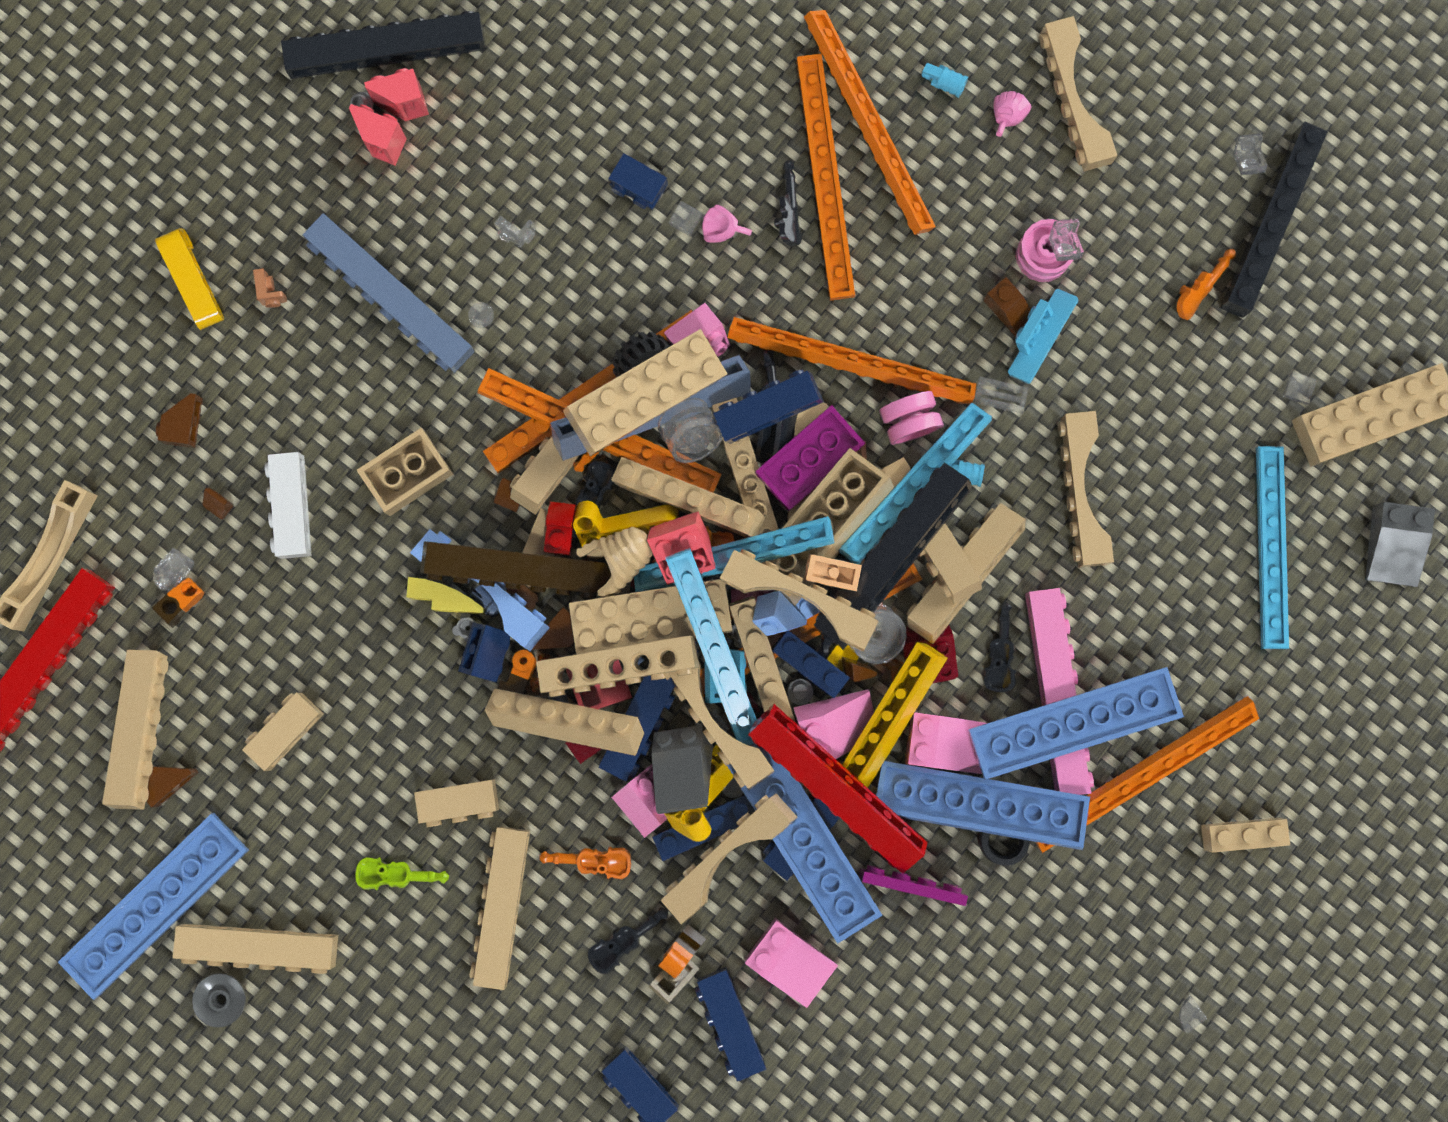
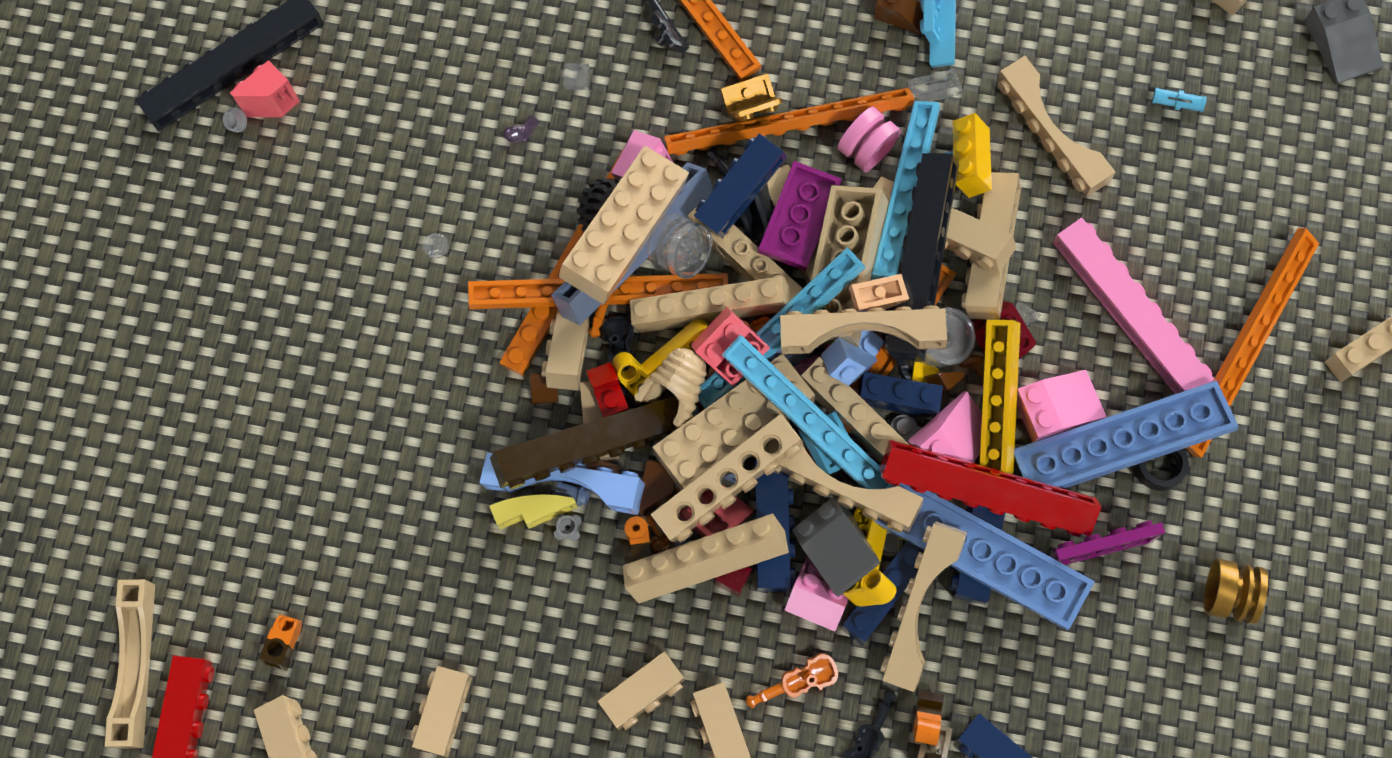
camera: 20 degrees left, 10 degrees down
clear bracket [153,548,195,591] -> none
yellow beam [155,228,224,330] -> none
reddish brown slope [156,393,203,448] -> none
reddish brown slope [203,488,233,520] -> none
nougat bracket [253,269,287,308] -> none
white brick [265,452,312,559] -> none
sand blue brick [303,213,475,373] -> none
coral slope [349,104,407,166] -> none
tan brick [357,428,453,516] -> none
dark blue brick [458,622,511,683] -> none
clear bracket [494,215,536,248] -> none
dark blue brick [608,153,668,210] -> none
bright pink piece [702,205,752,243] -> none
bright pink slope [744,918,838,1008] -> none
medium blue plate [968,667,1184,780] -> none
black piece [984,602,1017,692] -> none
medium azure tile [1256,446,1289,649] -> none
none -> clear purple arm [503,115,539,142]
none -> bracket [720,73,783,122]
none -> yellow brick [952,113,992,198]
none -> clear tile [1015,301,1041,326]
none -> medium azure pin [1152,88,1207,112]
none -> pearl gold wheel [1204,558,1268,625]

